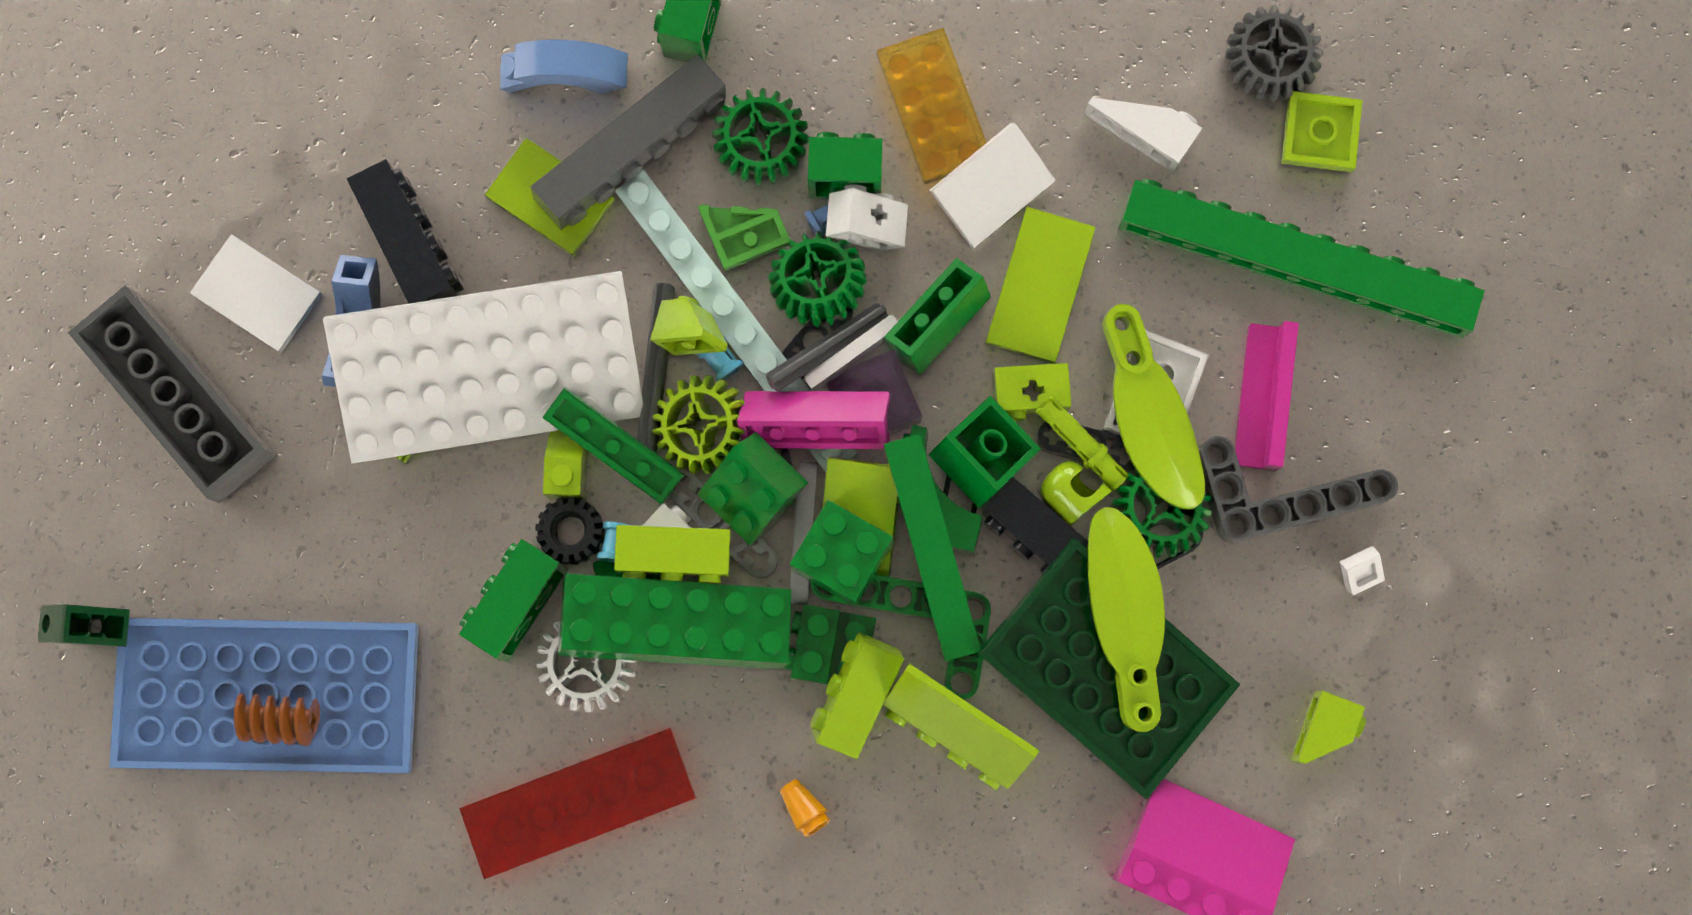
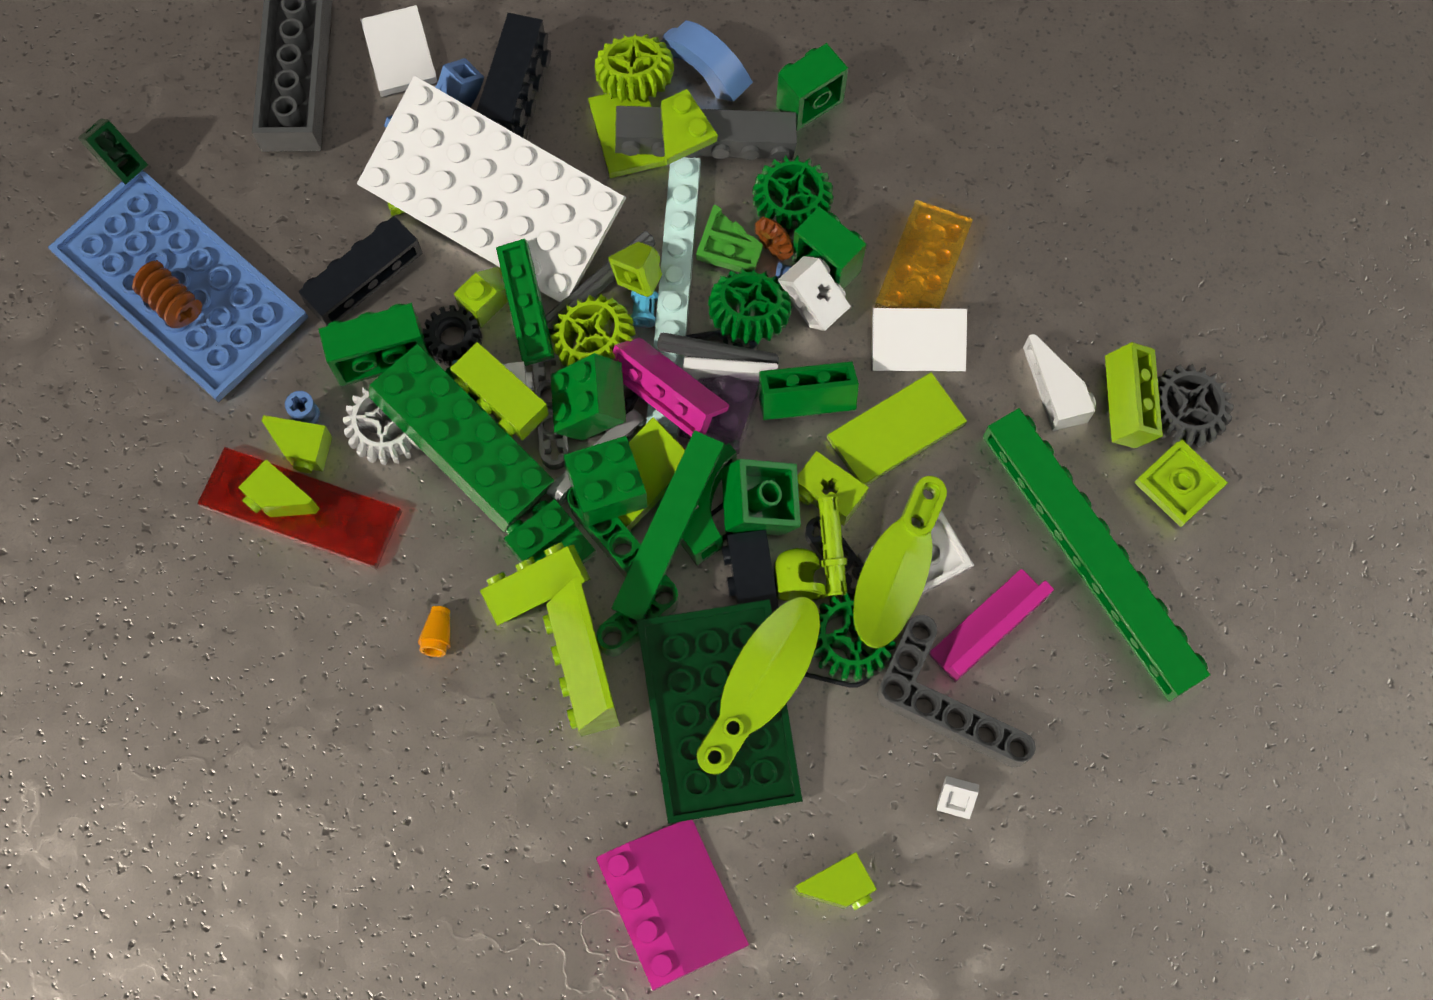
camera: 40 degrees right, 10 degrees down
none -> lime slope [238,459,320,517]
none -> lime slope [262,415,332,473]
none -> medium blue bush [285,391,320,424]
none -> black brick [298,216,423,326]
none -> lime gear [594,33,674,103]
none -> lime wing [661,89,718,165]
none -> dark orange gear [755,217,794,260]
none -> lime brick [1105,342,1163,448]

